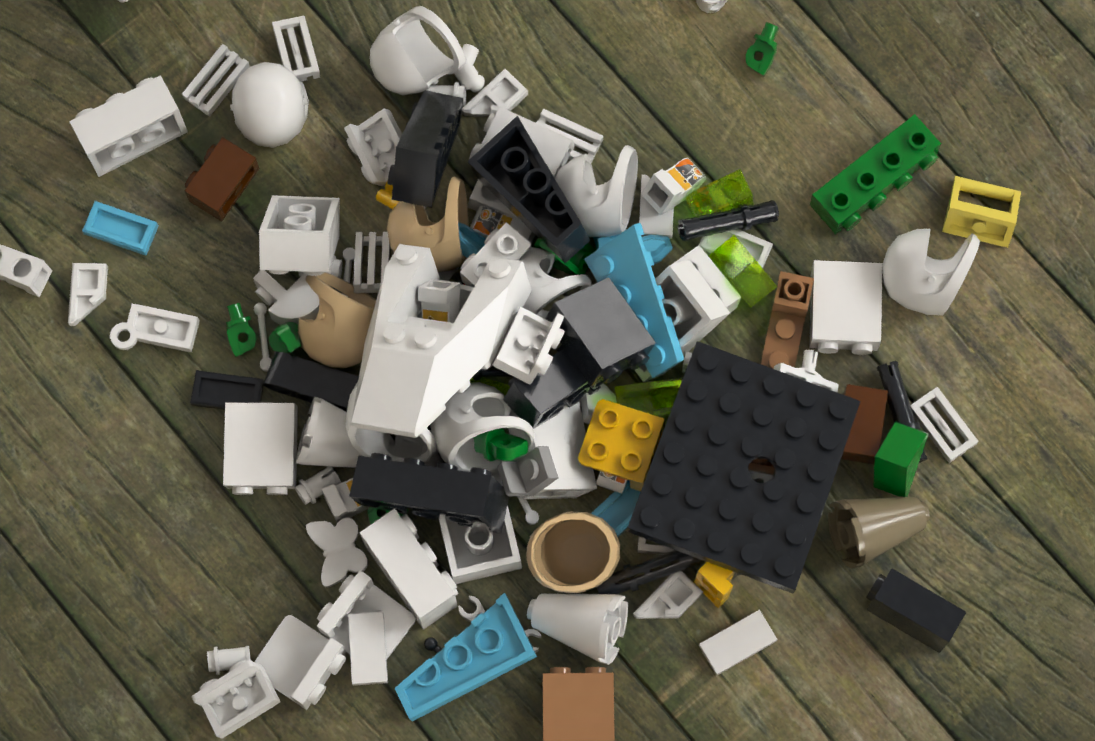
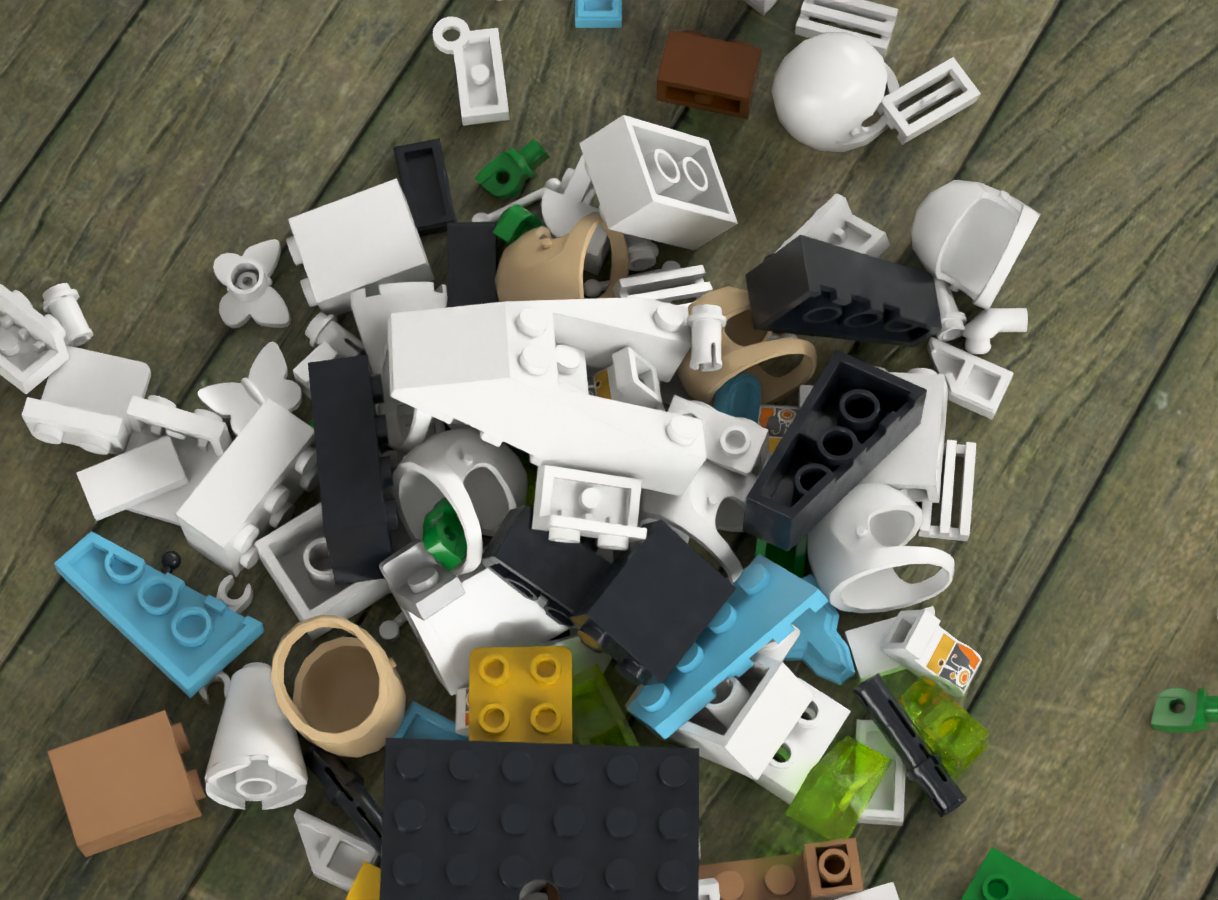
camera: 70 degrees right, 5 degrees down
none -> white animal [213,239,291,328]
none -> white pin [687,304,727,371]

